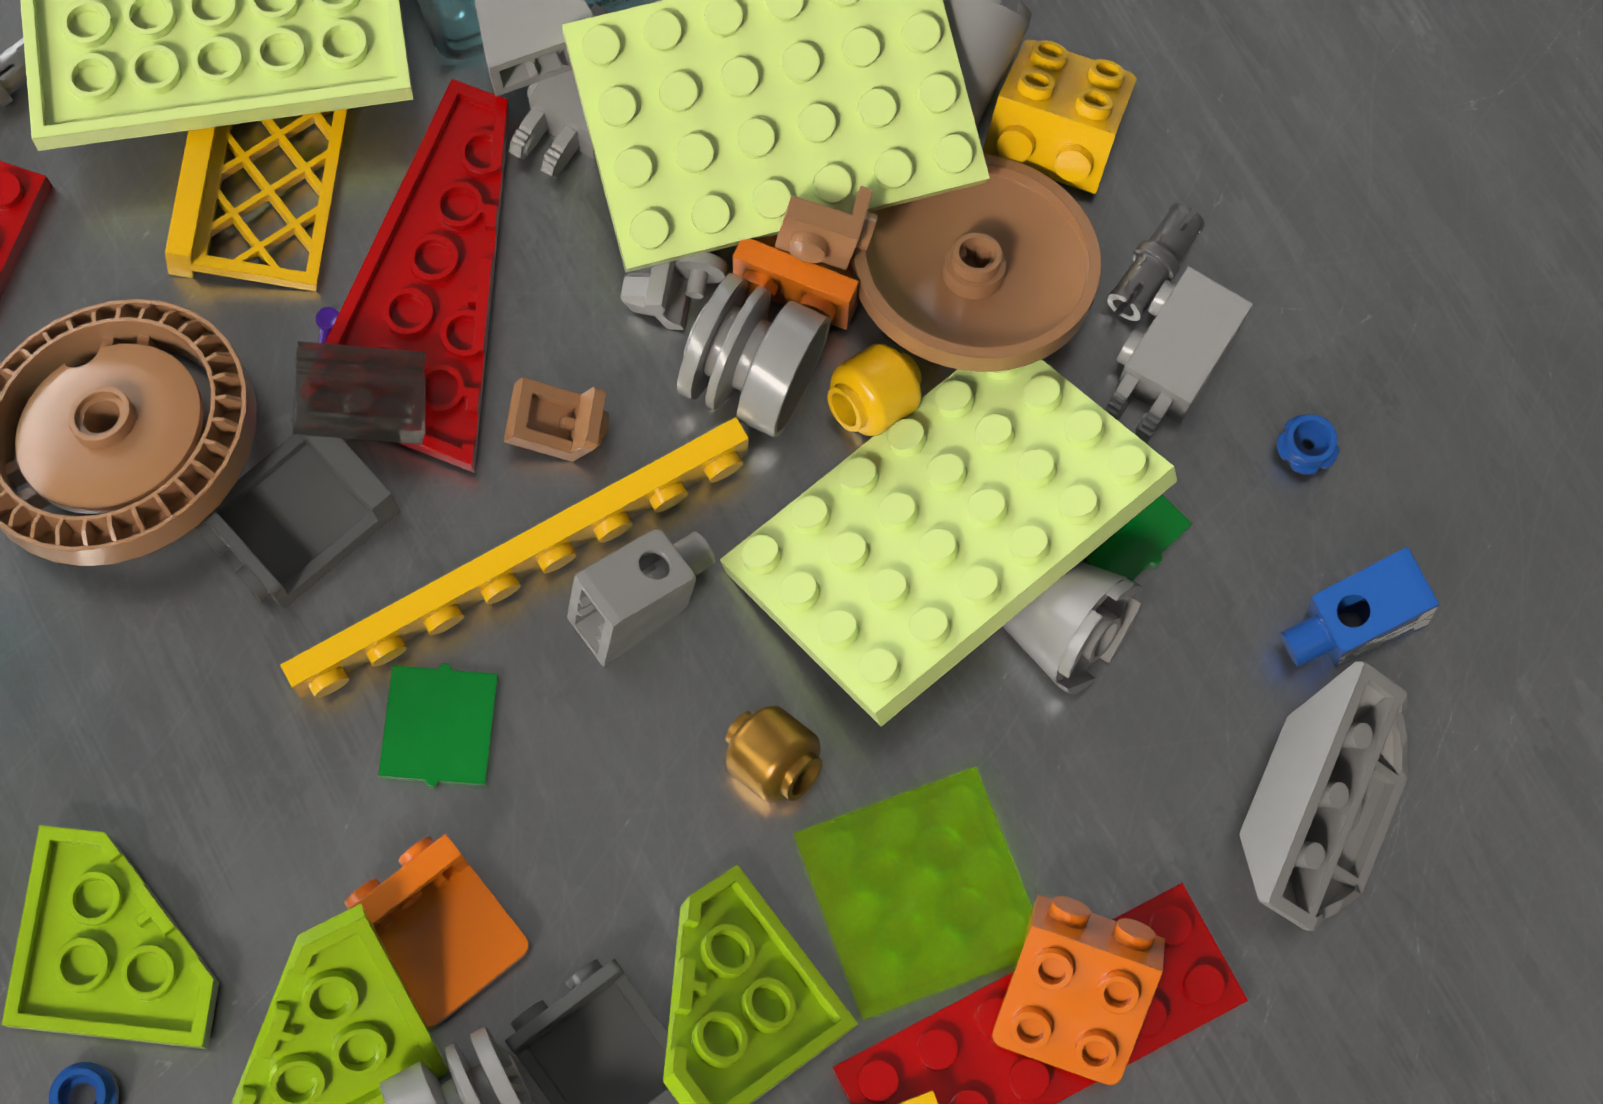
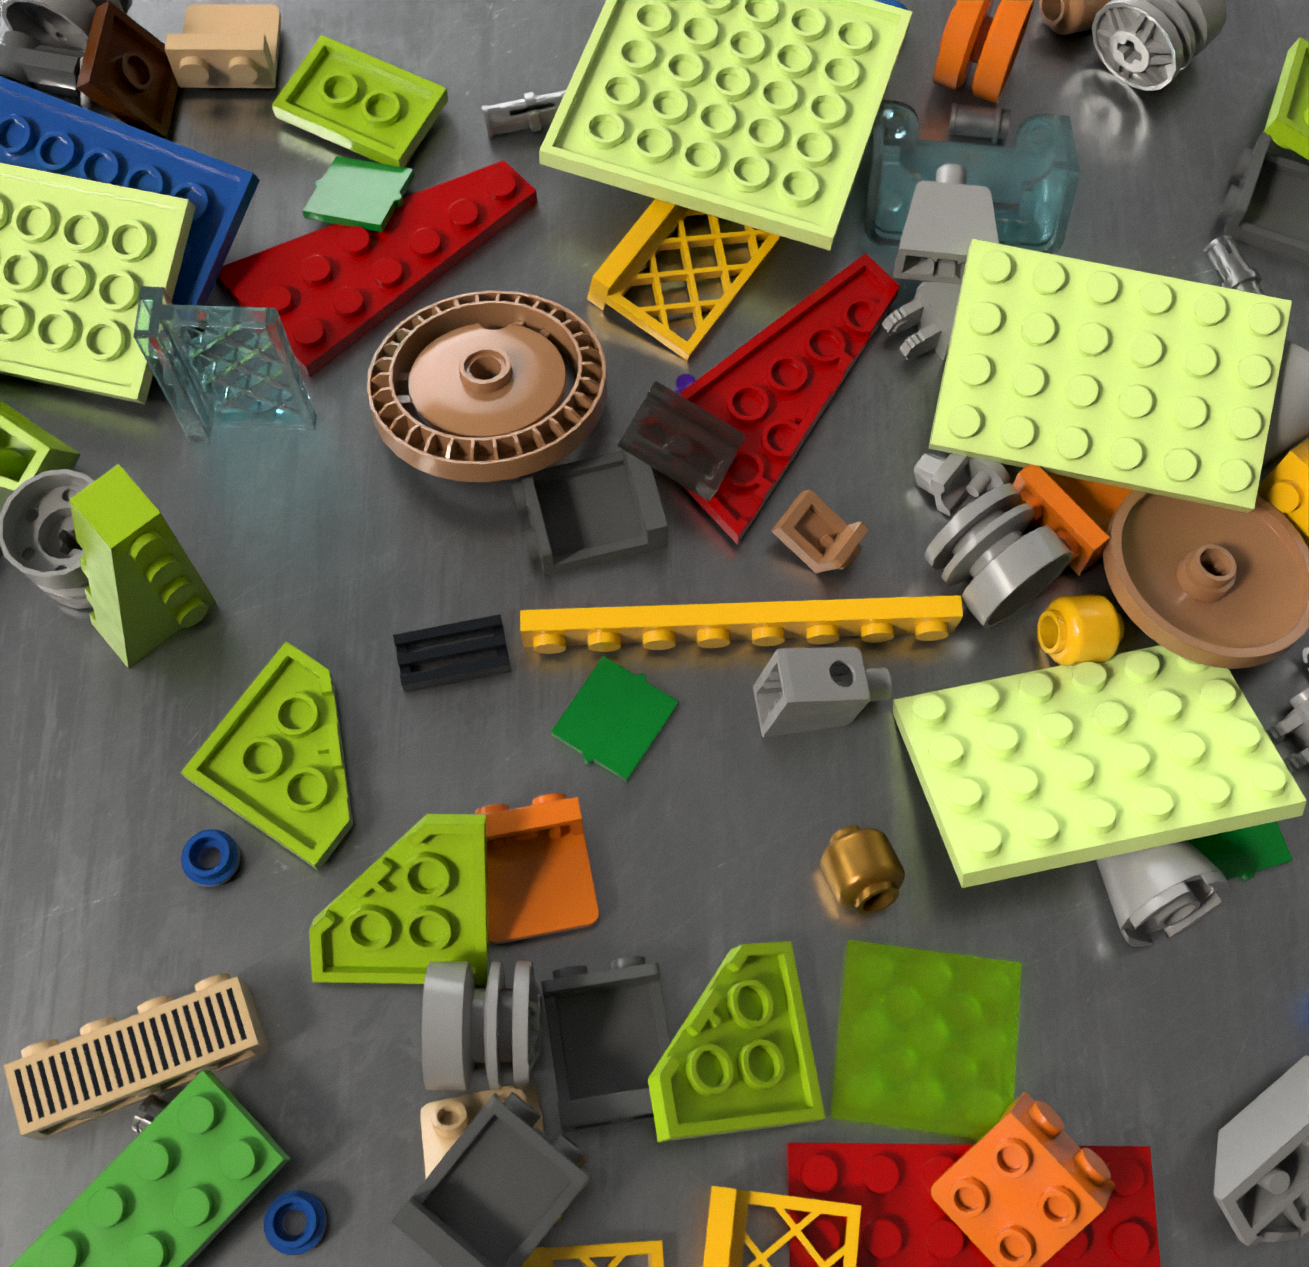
camera: 30 degrees right, 5 degrees down
medium nougat bracket [774,186,878,270] -> none
none -> black tile [393,614,511,691]

